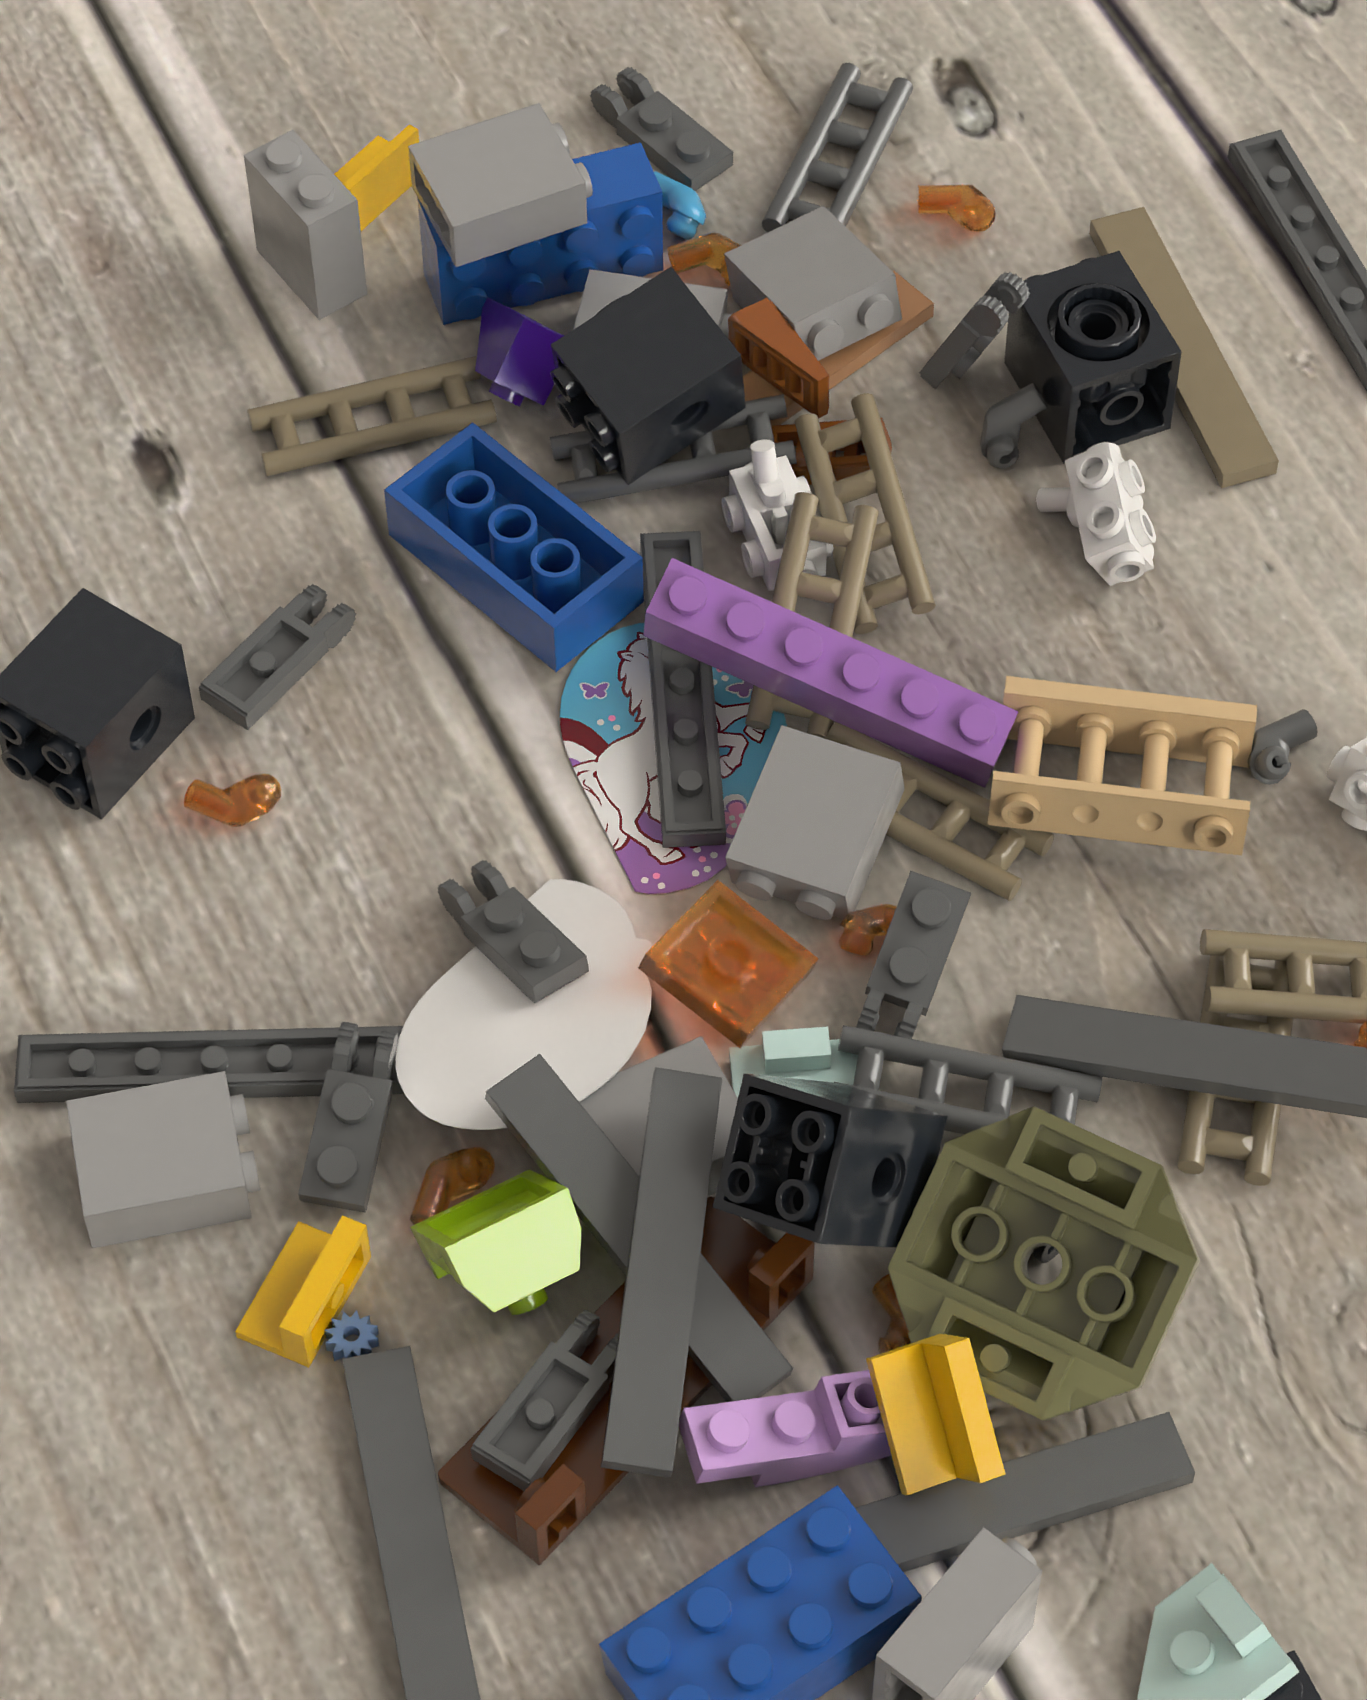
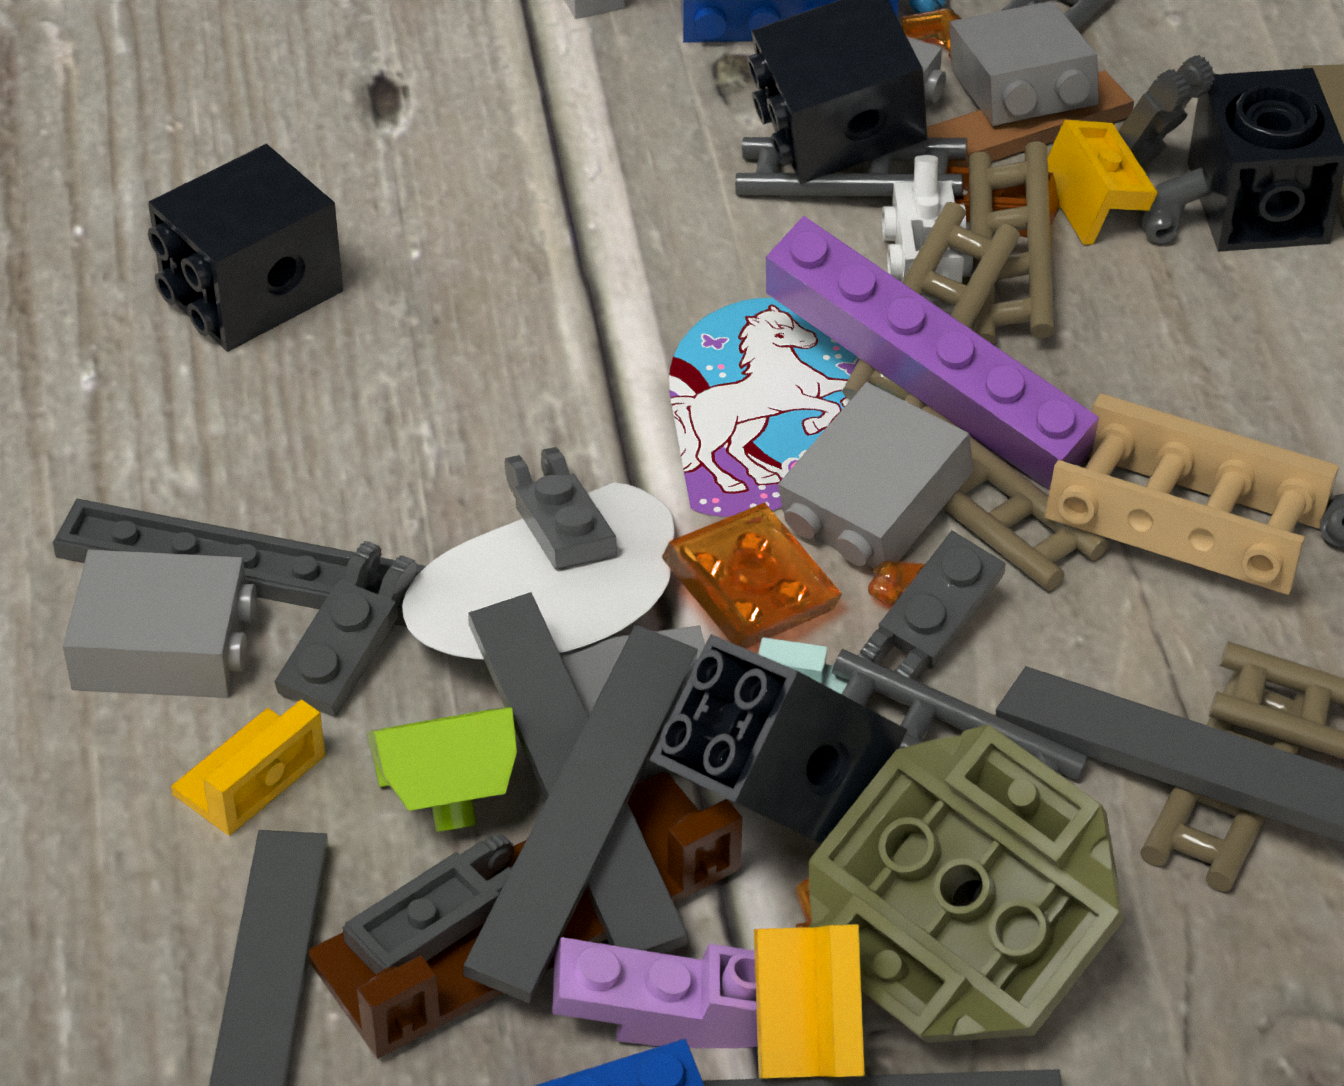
camera: 15 degrees right, 10 degrees down
clear orange arm [184,773,282,827] -> none
dark grey hinge [199,584,356,730] -> none
dark tan bar [247,356,497,477] -> none
medium blue piece [325,1310,379,1361] -> none
blue brick [384,422,644,672] -> none
clear orange arm [410,1146,495,1225] -> none
dark purple slope [475,297,564,407] -> none
dark grey tile [640,531,726,848] -> none
dark orange slope [728,298,829,418] -> none
clear orange arm [917,185,996,232] -> none
white brick [1036,442,1156,586] -> none
none -> yellow panel [1048,120,1158,245]

